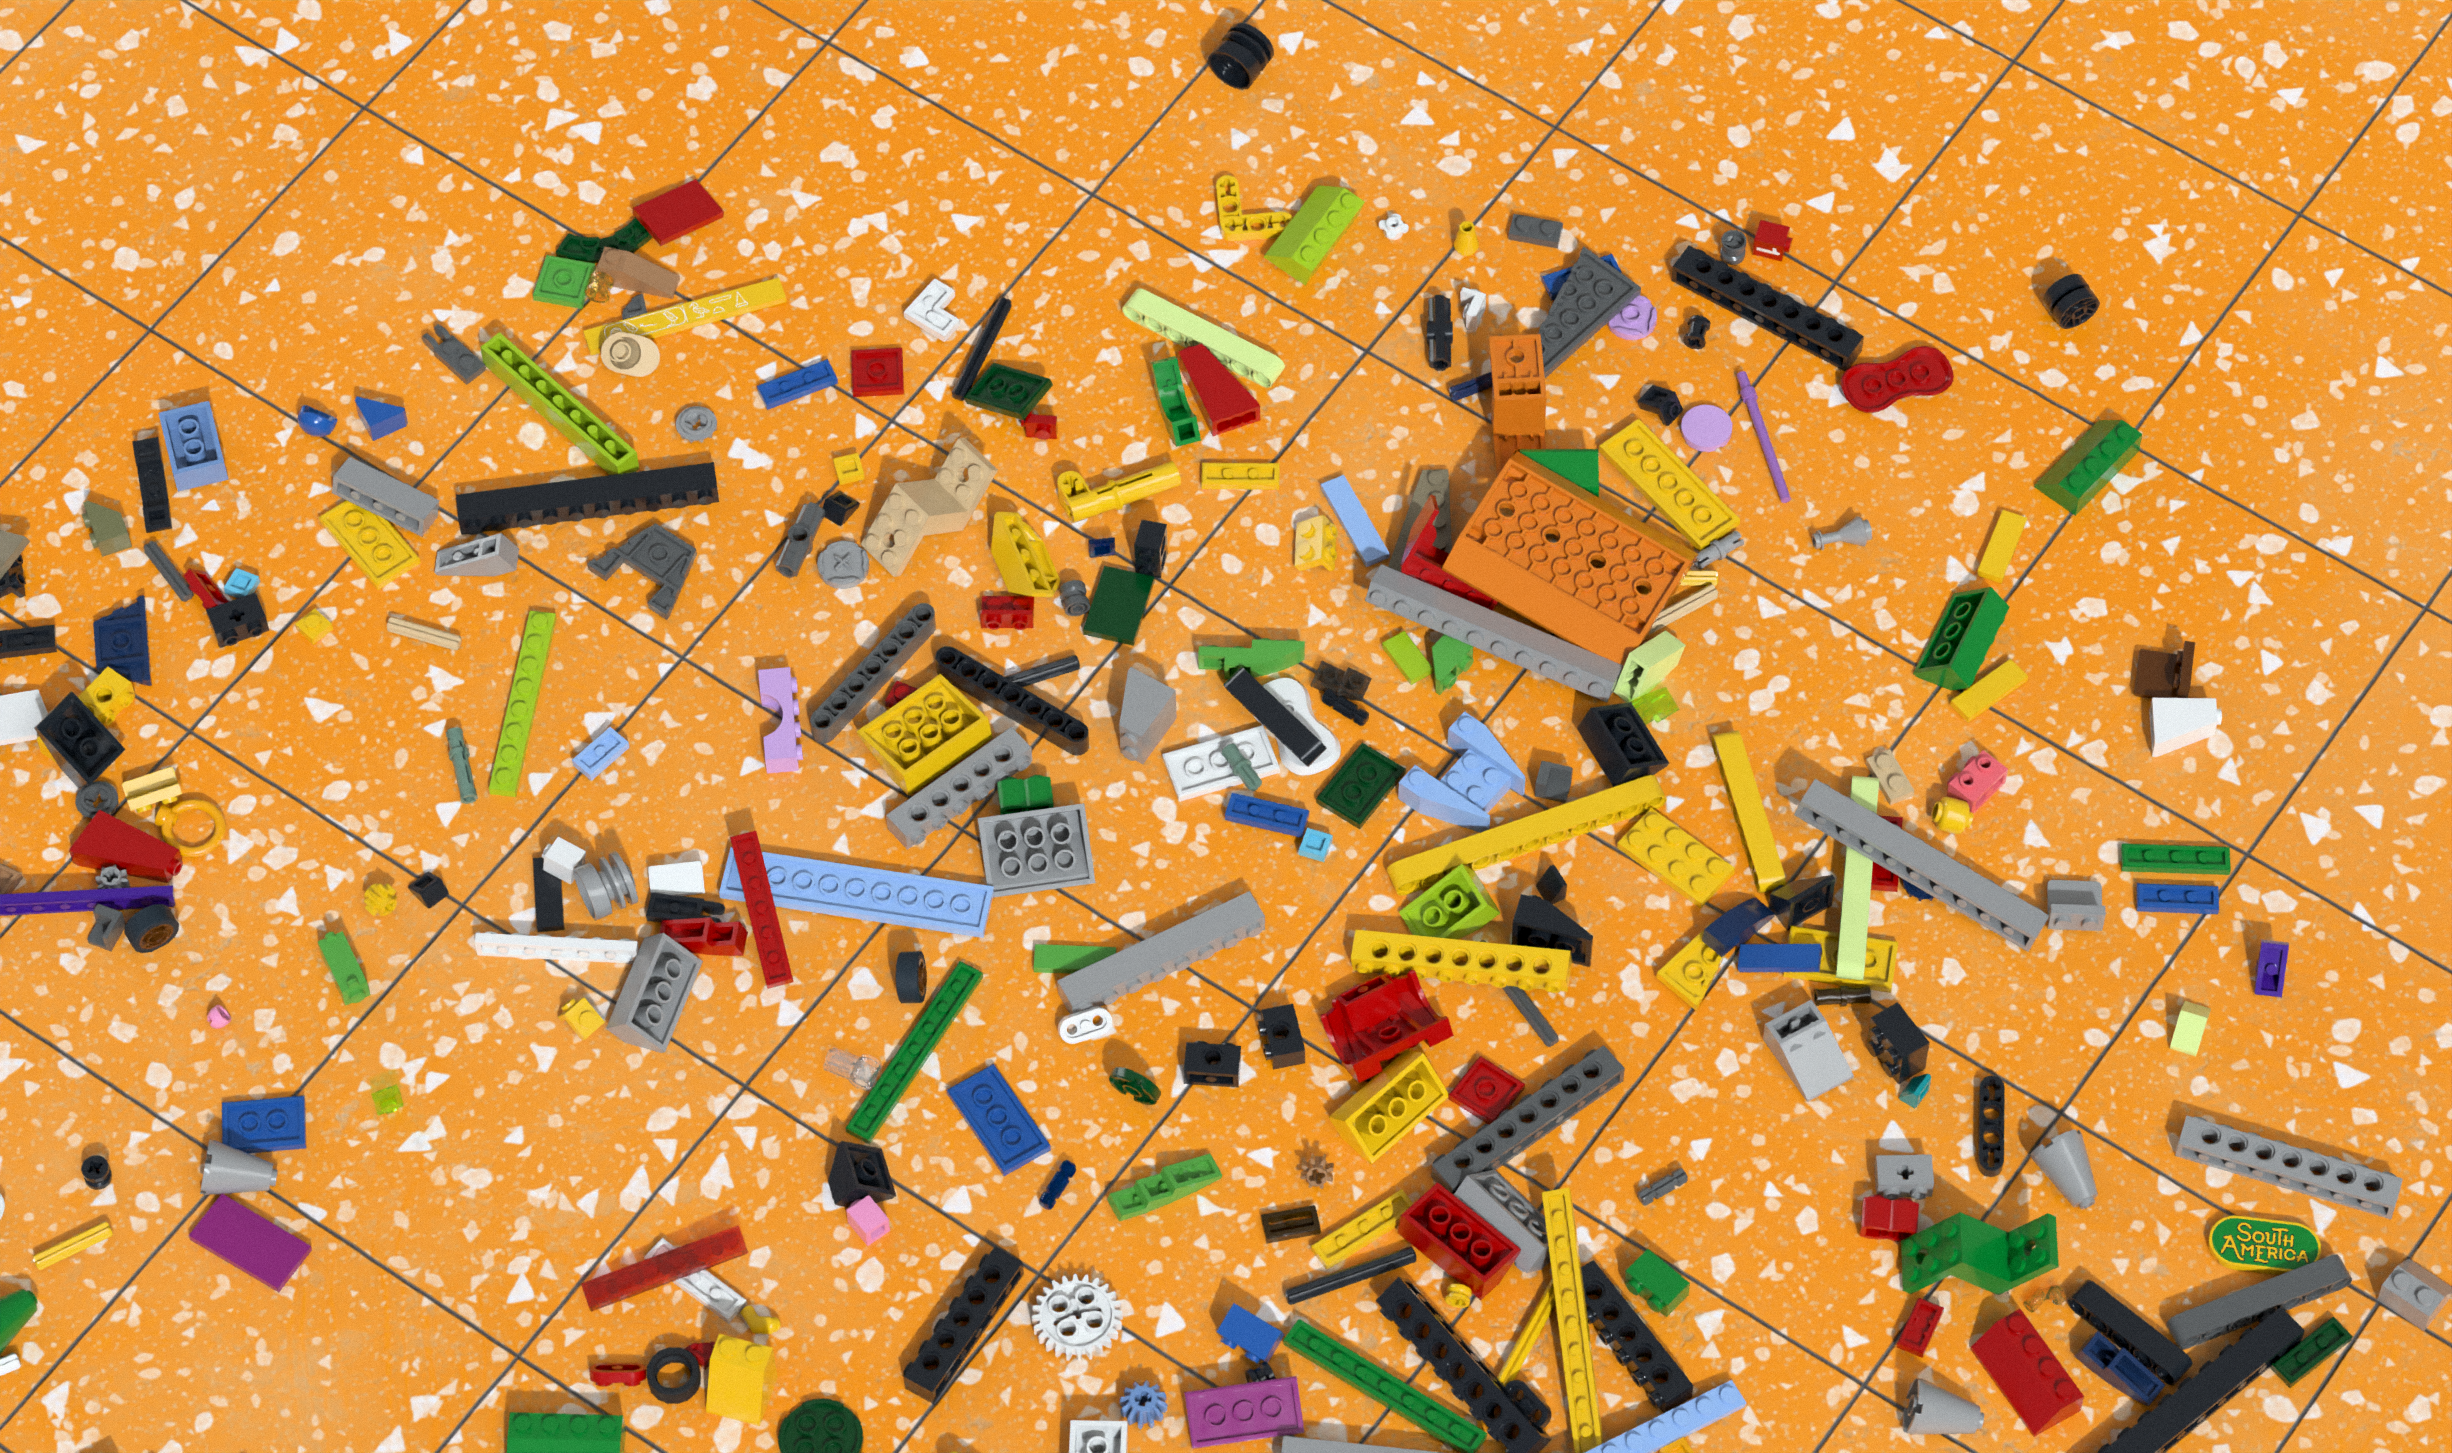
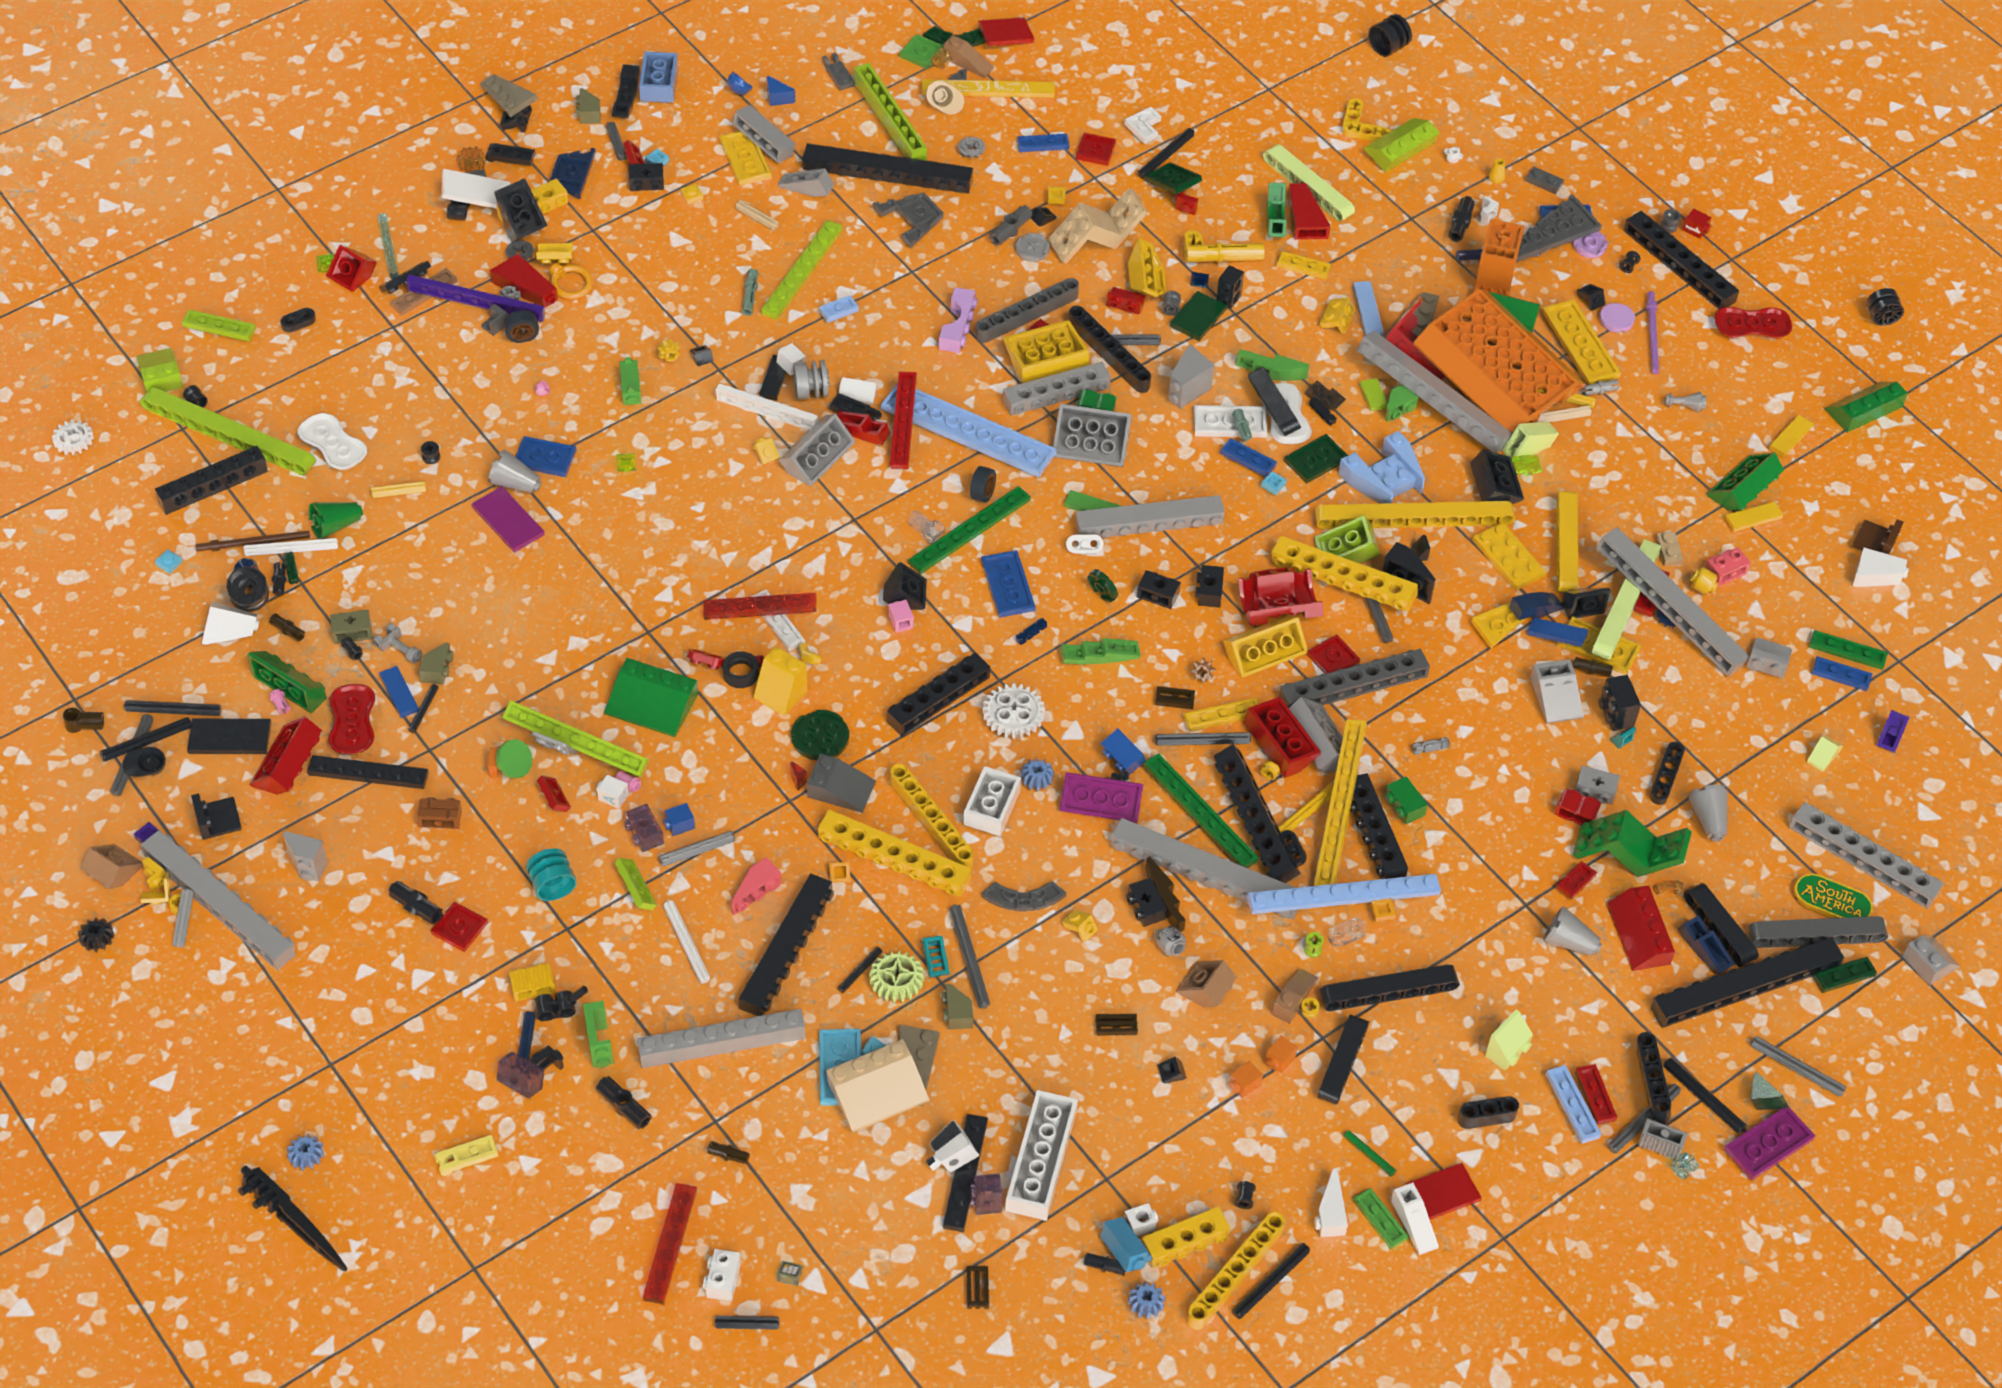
camera: 15 degrees right, 5 degrees down
dark grey panel [1535,761,1573,803] -> none

